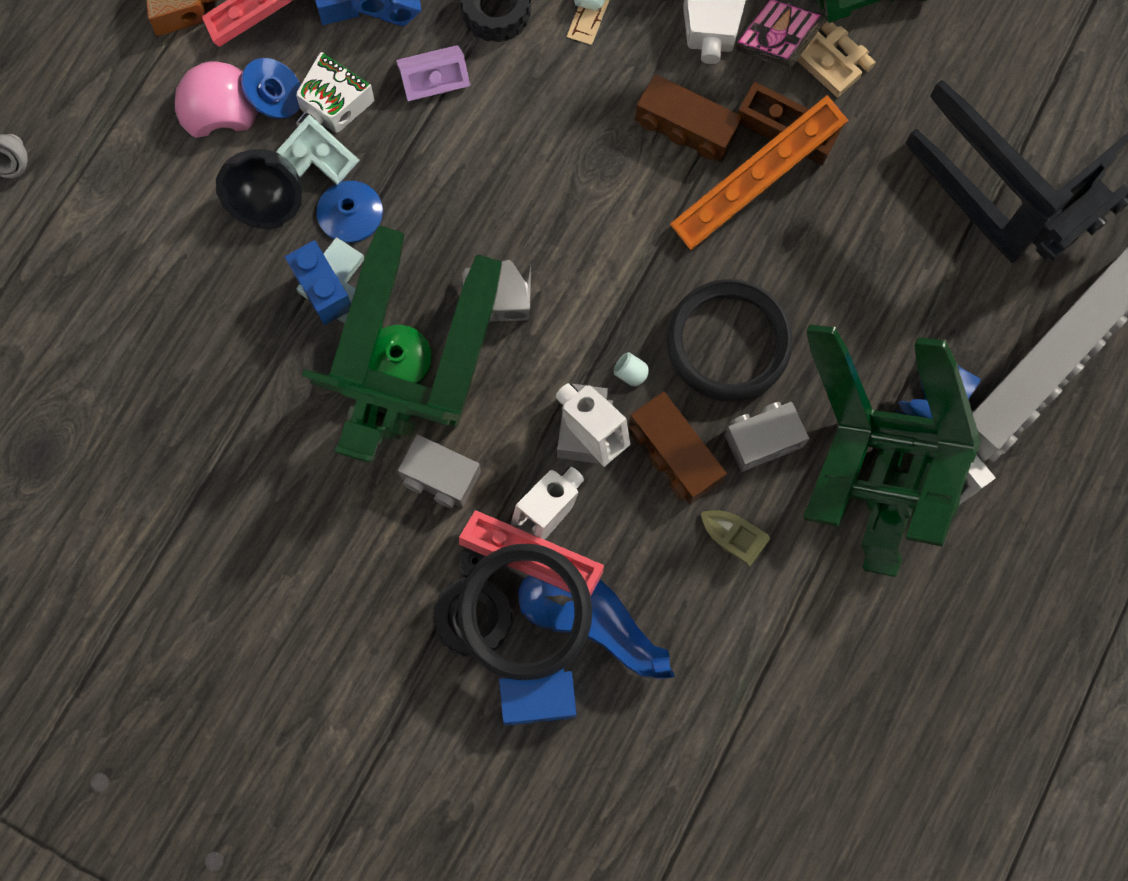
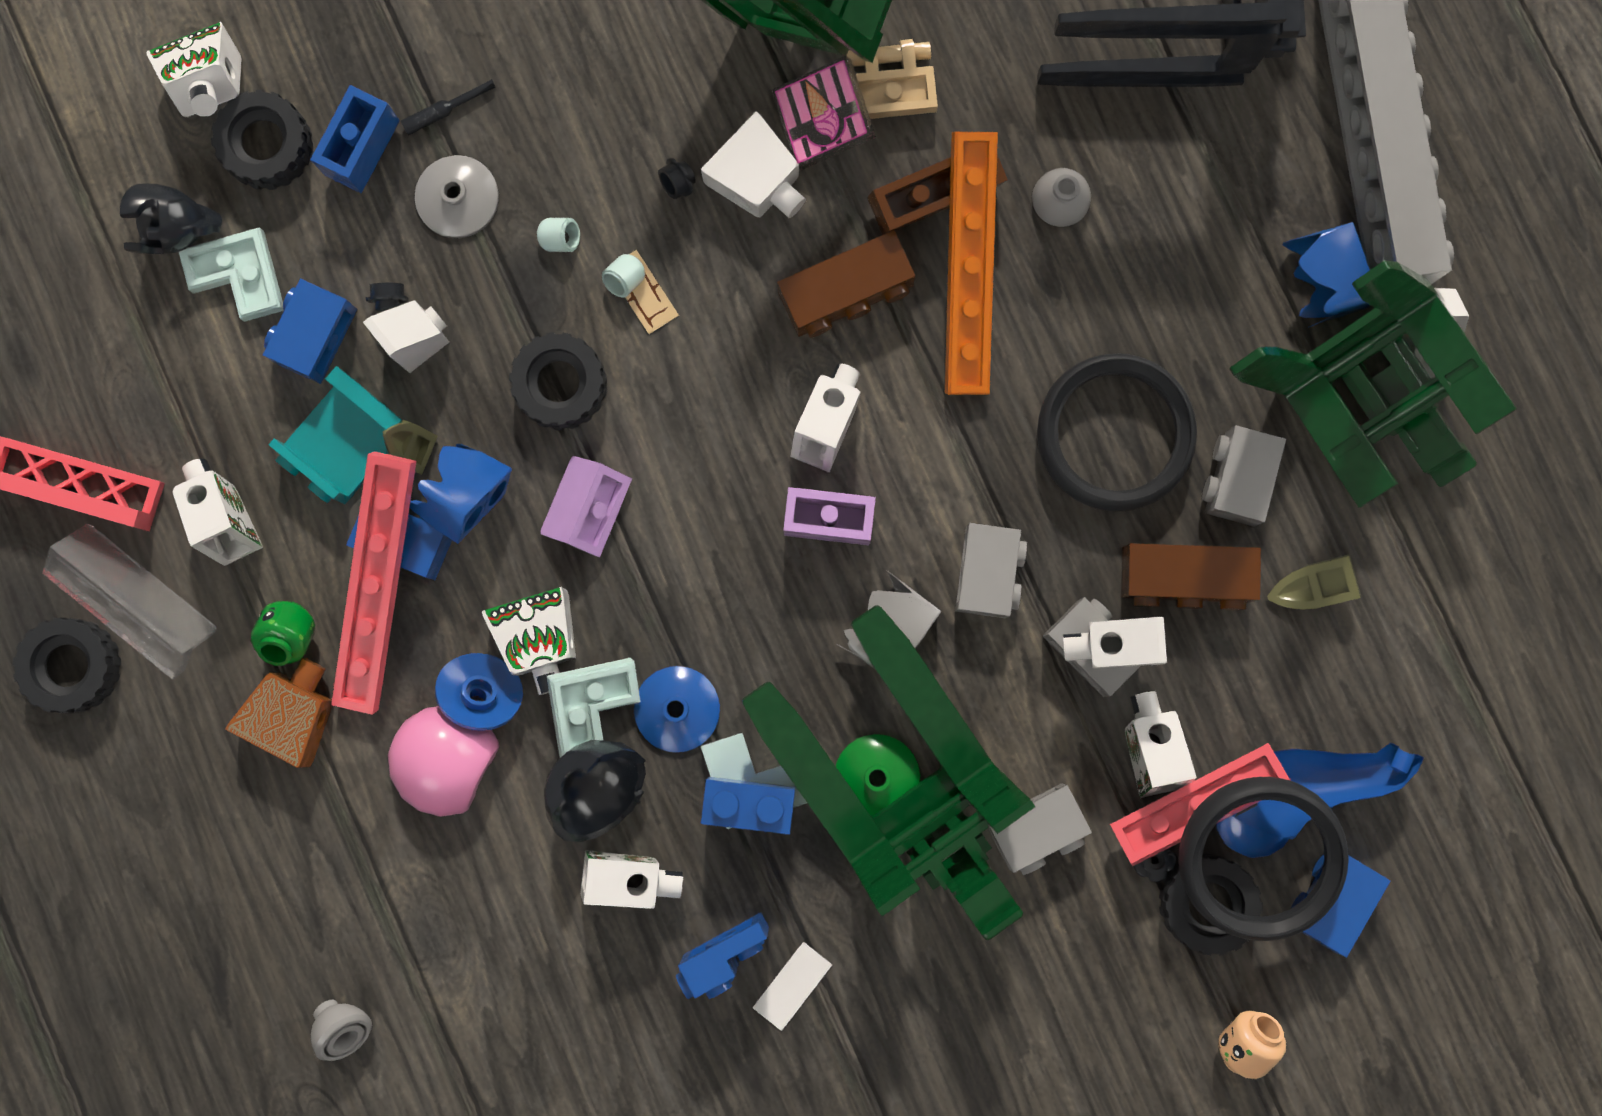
camera: 45 degrees left, 10 degrees up
light aqua piece [614,352,649,386] -> none
none -> white torso [580,851,683,909]
none -> blue plate [676,912,769,999]
none -> white sticker [753,942,832,1031]
none -> lavender brick [783,487,876,545]
none -> white torso [790,364,860,472]
none -> light grey brick [955,523,1027,618]
none -> light grey brick [1032,168,1091,227]
none -> light nougat head [1218,1010,1286,1079]

